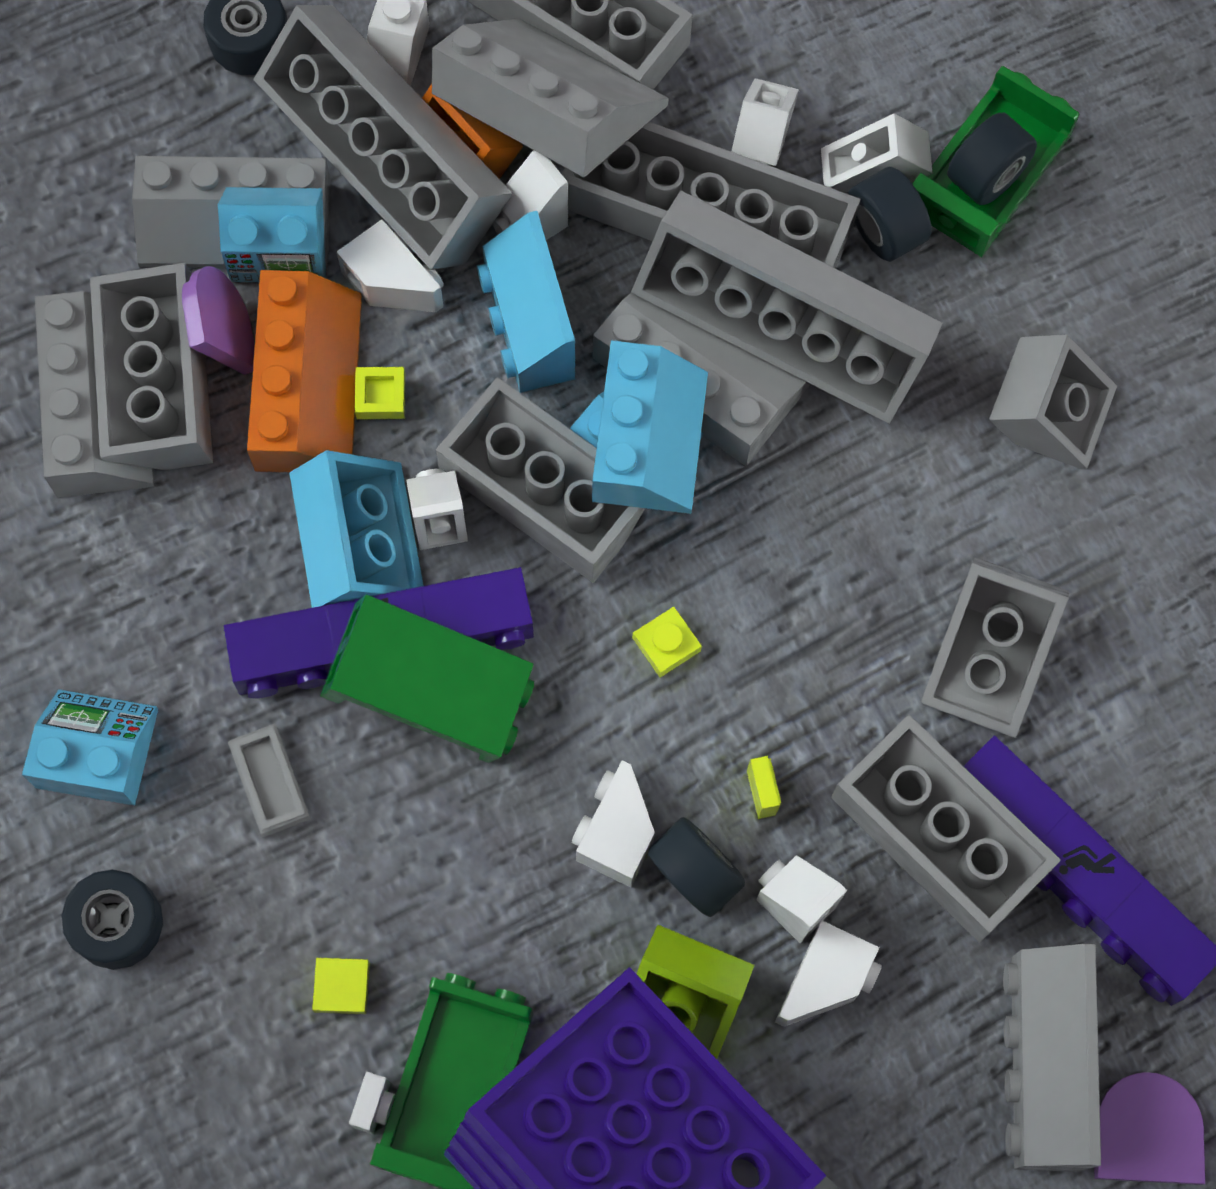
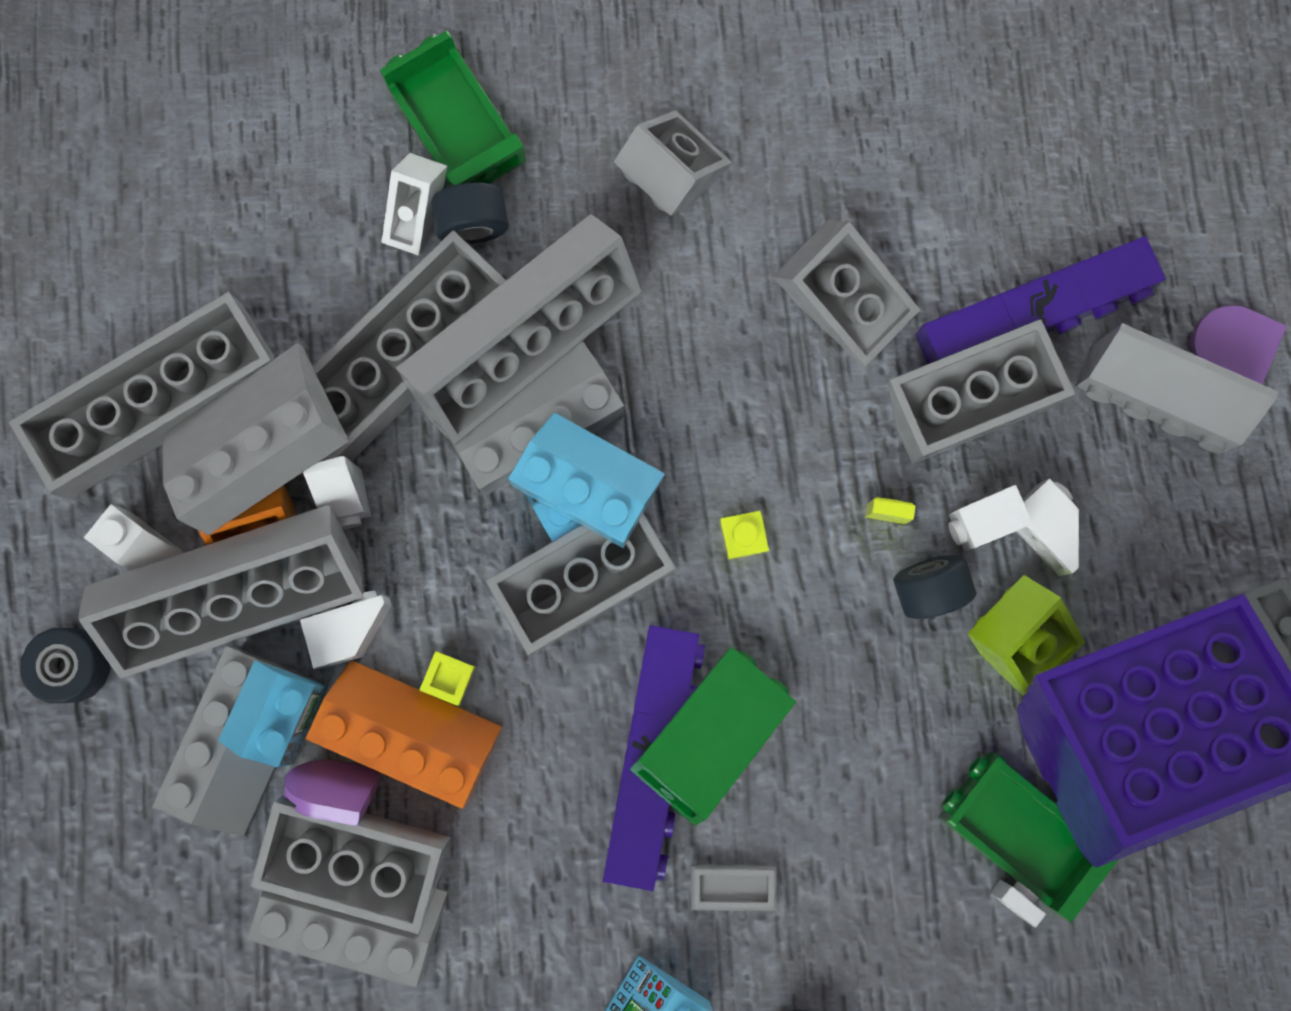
camera: 70 degrees left, 10 degrees up
medium azure slope [289,450,424,608] -> none
neon yellow tile [312,958,370,1014] -> none
white slope [406,469,468,550] -> none
medium azure slope [477,211,575,393] -> none
white slope [571,760,655,888] -> none
white slope [731,78,799,166] -> none
black wheel [947,113,1037,205] -> none

